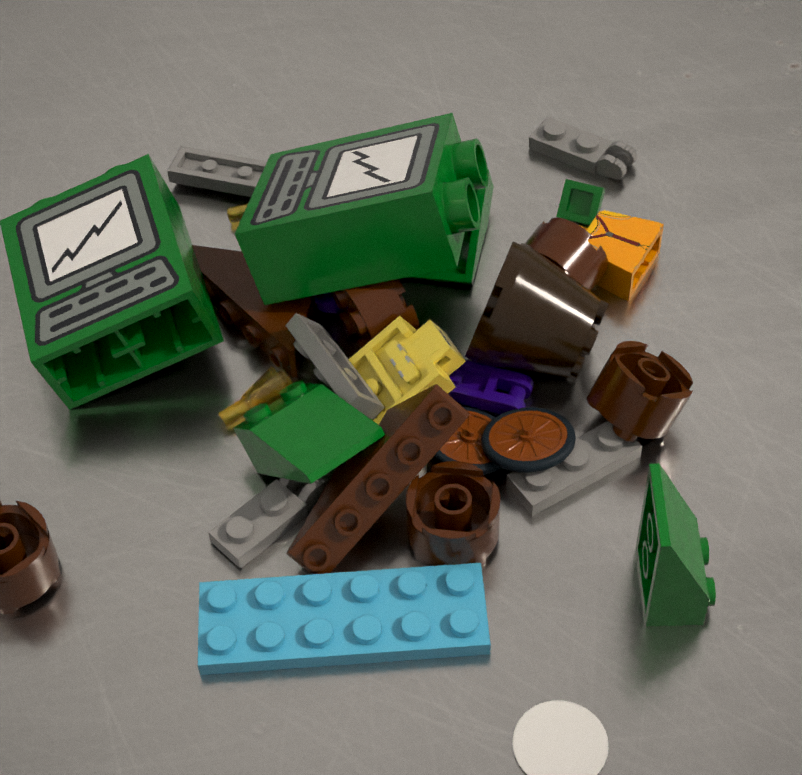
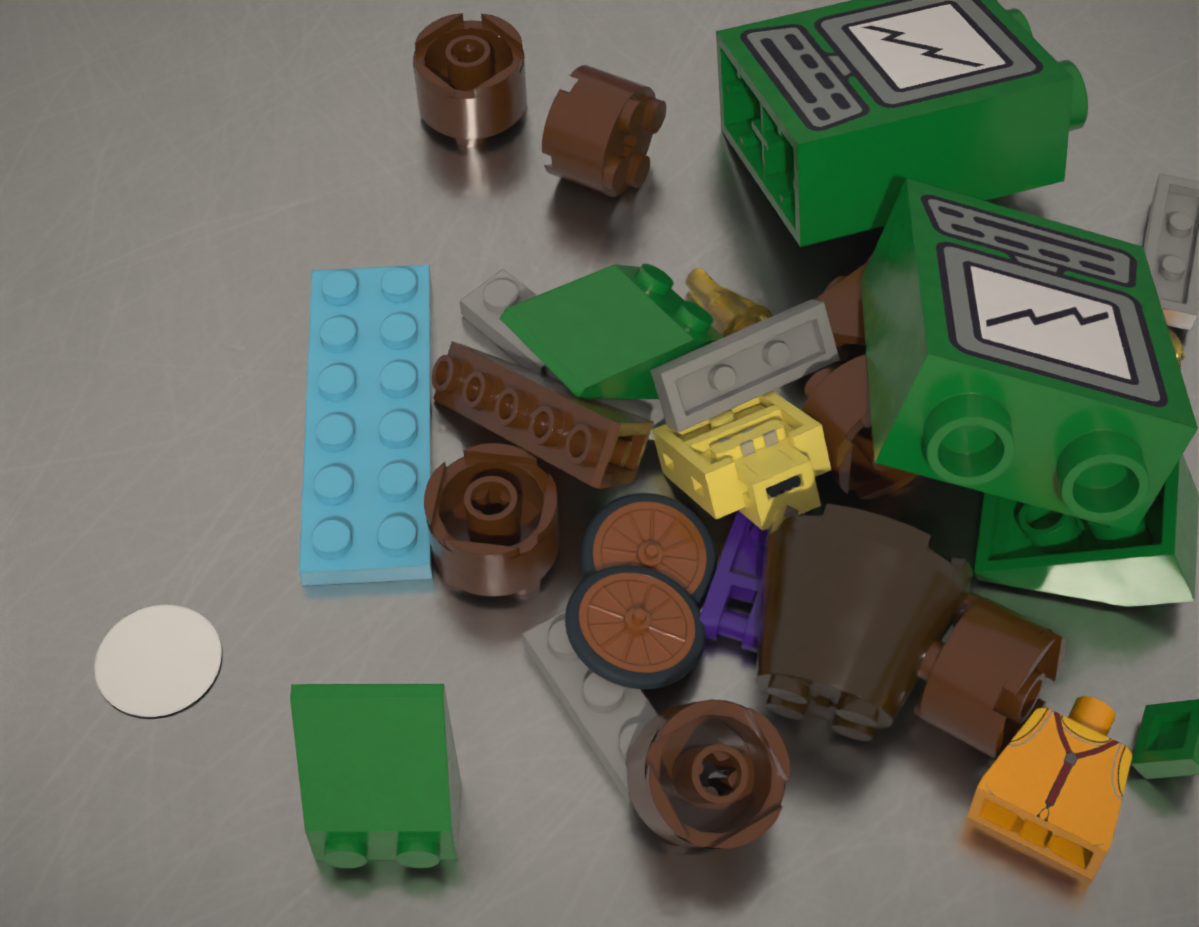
camera: 90 degrees right, 5 degrees up
none -> reddish brown brick [542,65,667,197]

